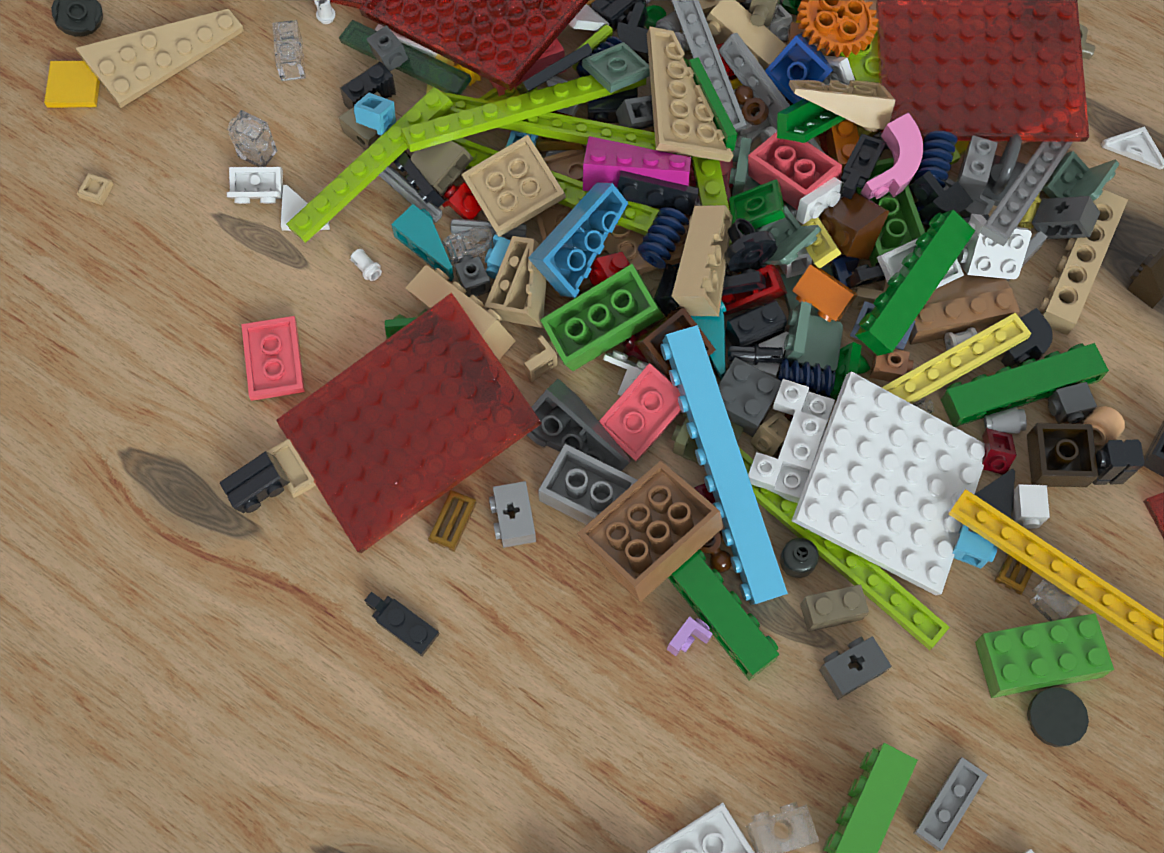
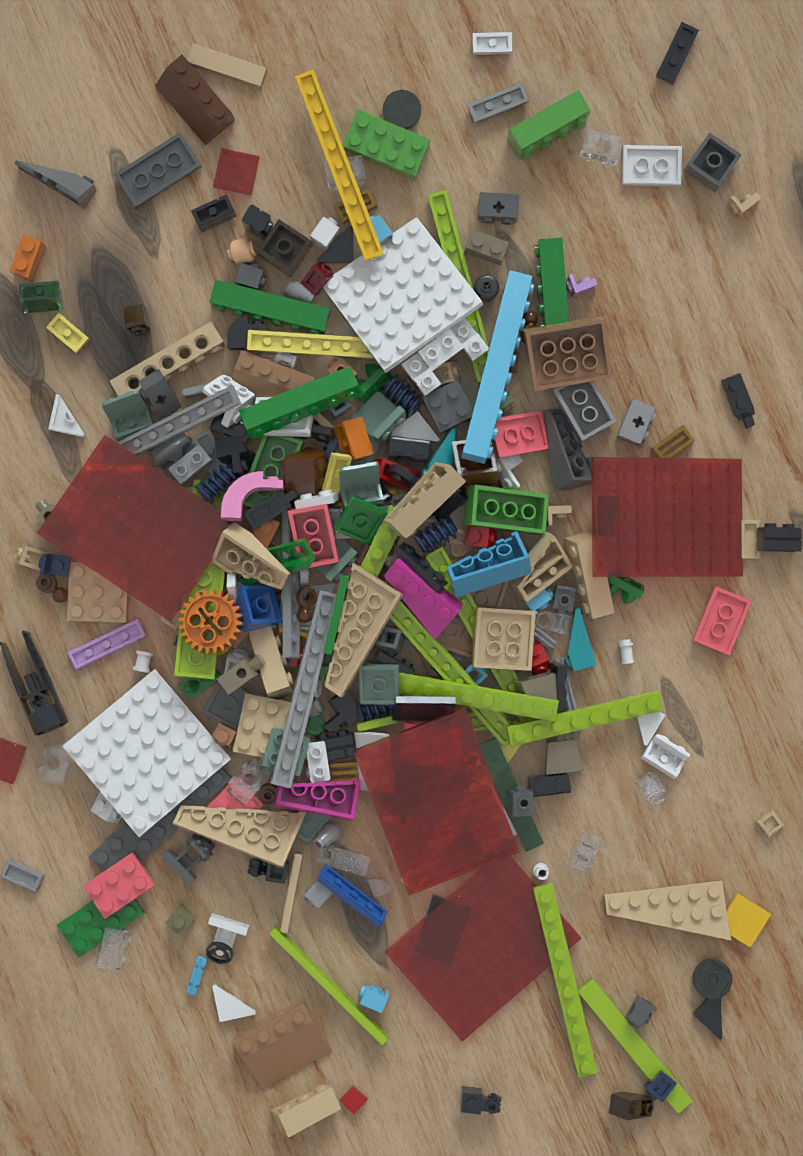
camera: 145 degrees left, 20 degrees up
medium azure brick [354,93,396,136] -> none
black tile [724,218,778,272] -> none
black axle [728,344,783,365] -> none

